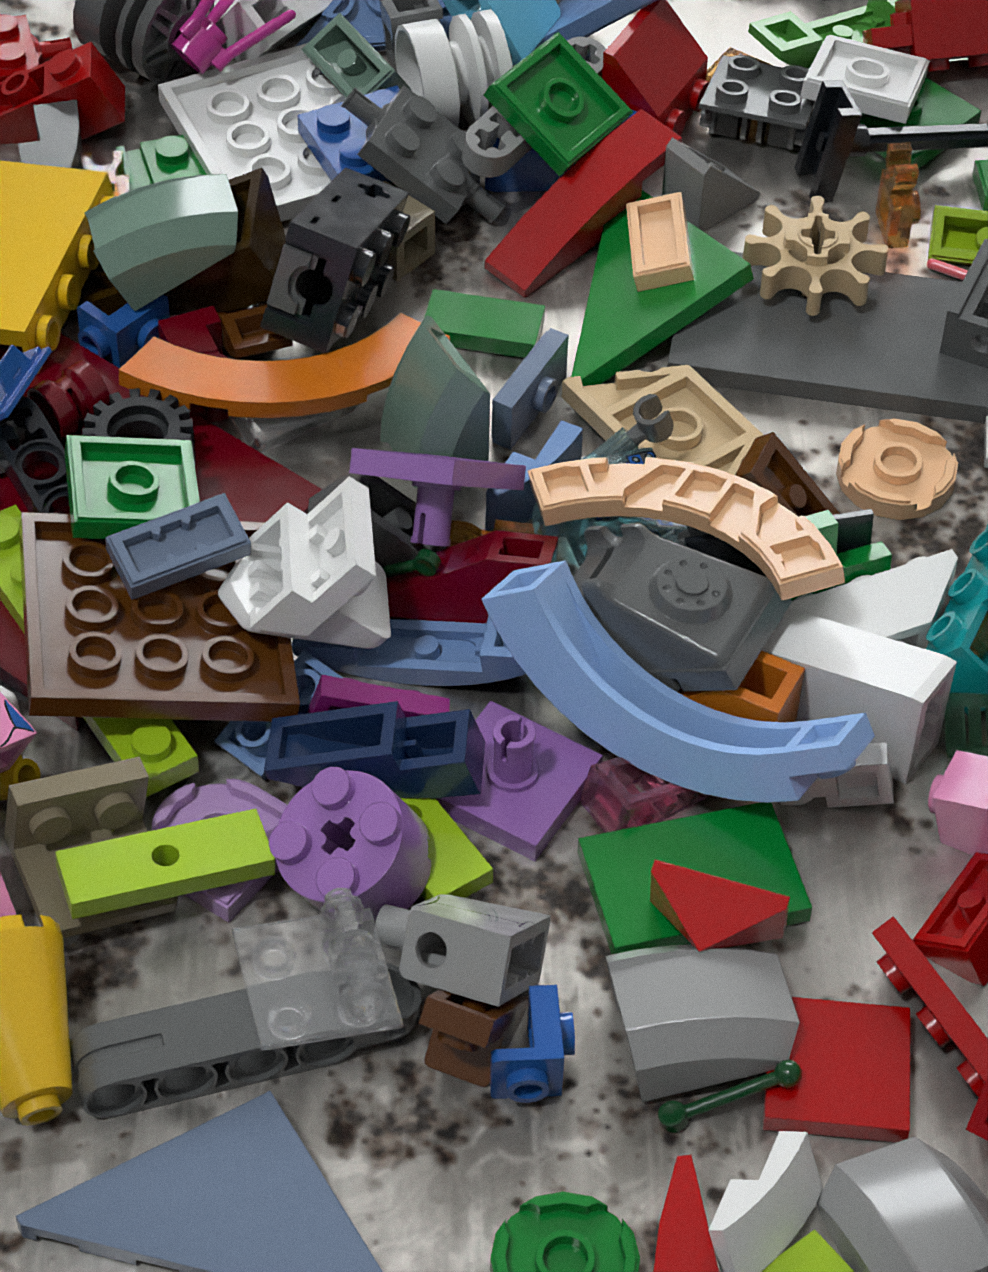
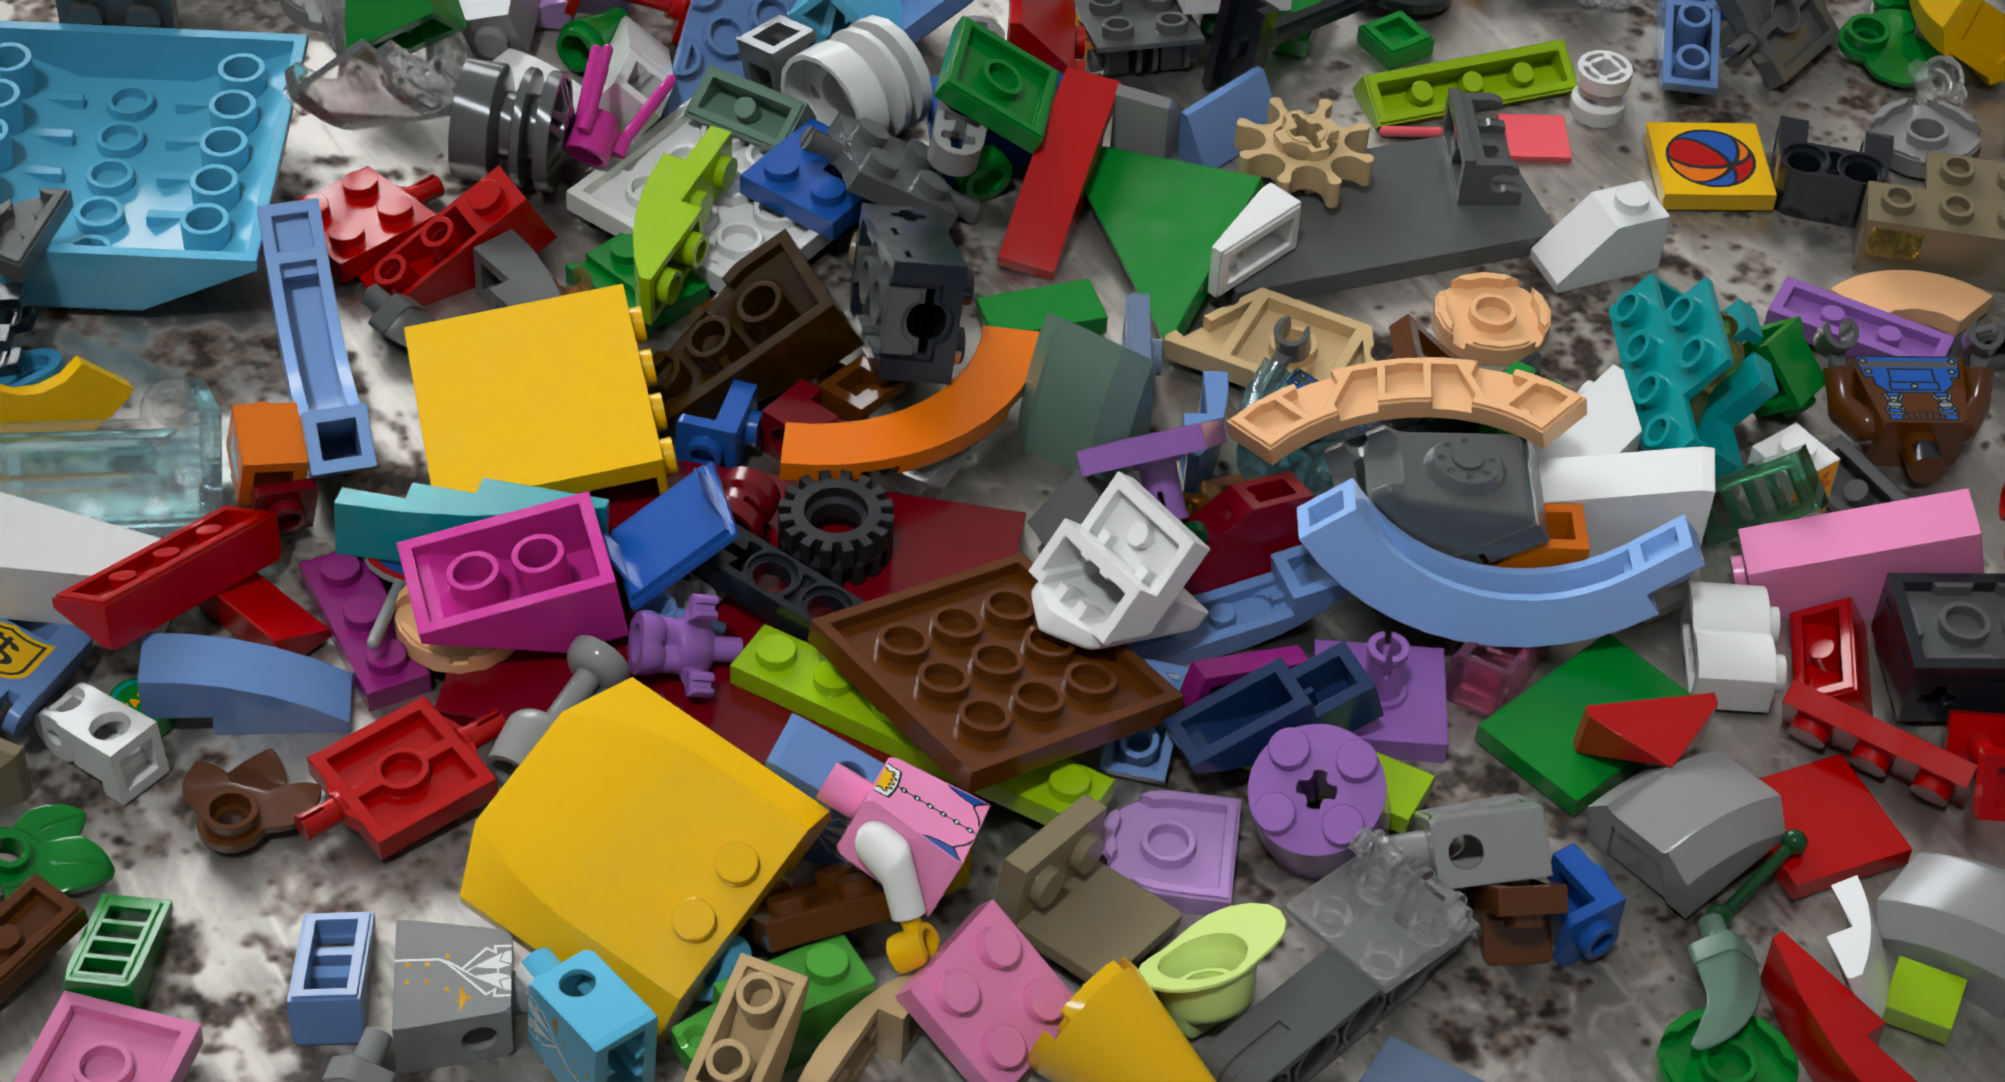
camera: 30 degrees left, 5 degrees down
lime tile [55,808,275,919] -> none
plate [64,435,200,539] -> none
sand green slope [84,174,238,311] -> none
sand blue plate [105,493,251,600] -> none
light nougat tile [626,192,694,292] -> none
clear orange plate [875,143,921,248] -> none
none -> lime slope [633,125,738,326]
none -> green tile [952,145,1013,202]
none -> yellowish green piece [1138,903,1287,1038]
none -> medium blue slope [1176,66,1273,169]
none -> white slope [1207,183,1301,298]
none -> white brick [1680,581,1787,713]
none -> sand green bar [1687,913,1761,1050]

